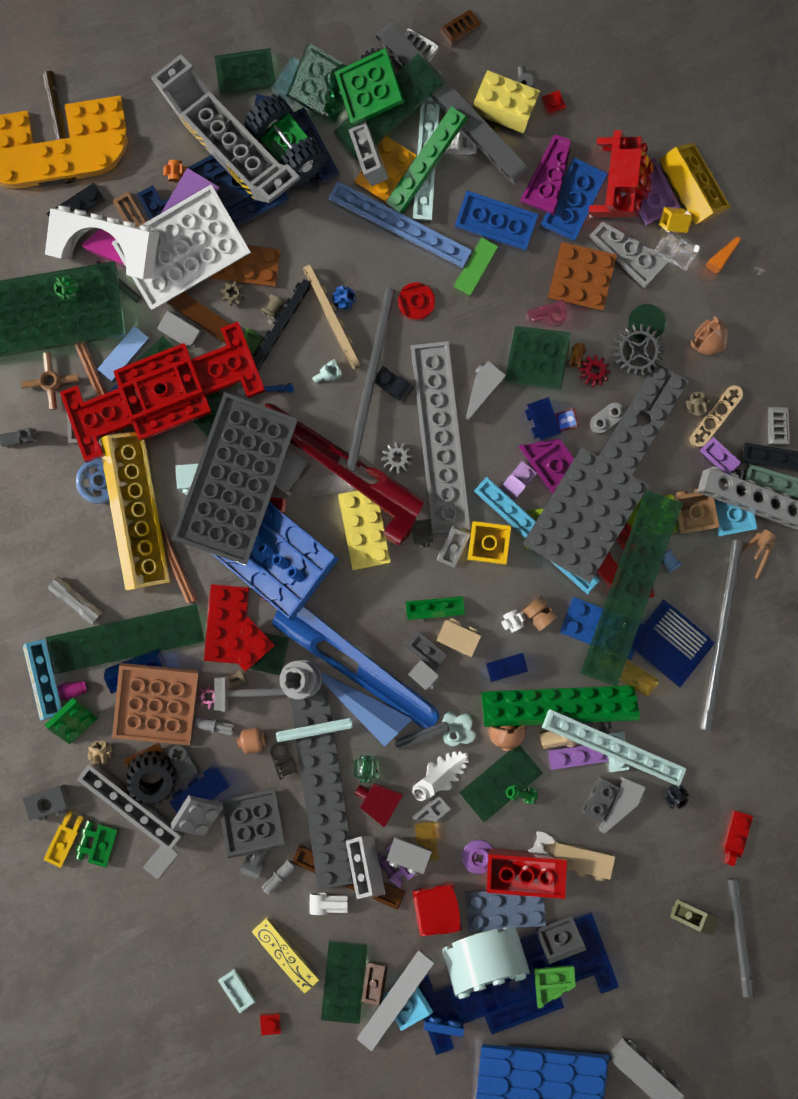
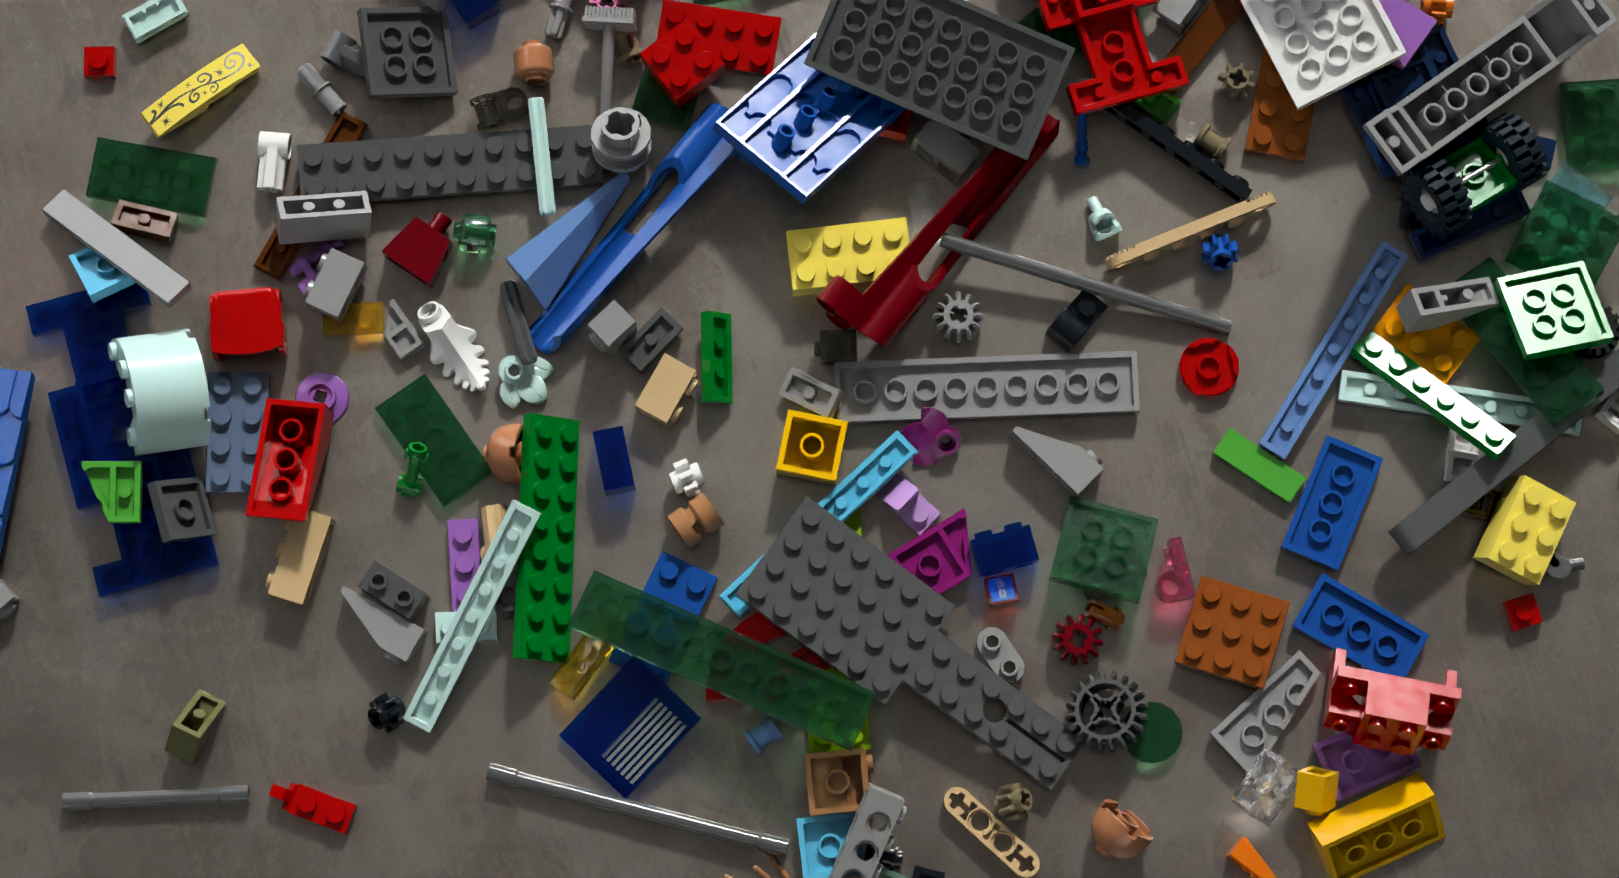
camera: 100 degrees right, 5 degrees down
blue plate [423,1016,464,1037] -> none
magenta wing [520,134,572,215] -> none
white piece [528,831,555,856] -> none
medium lavender plate [700,437,741,474] -> none
none -> magenta plate [901,407,961,466]

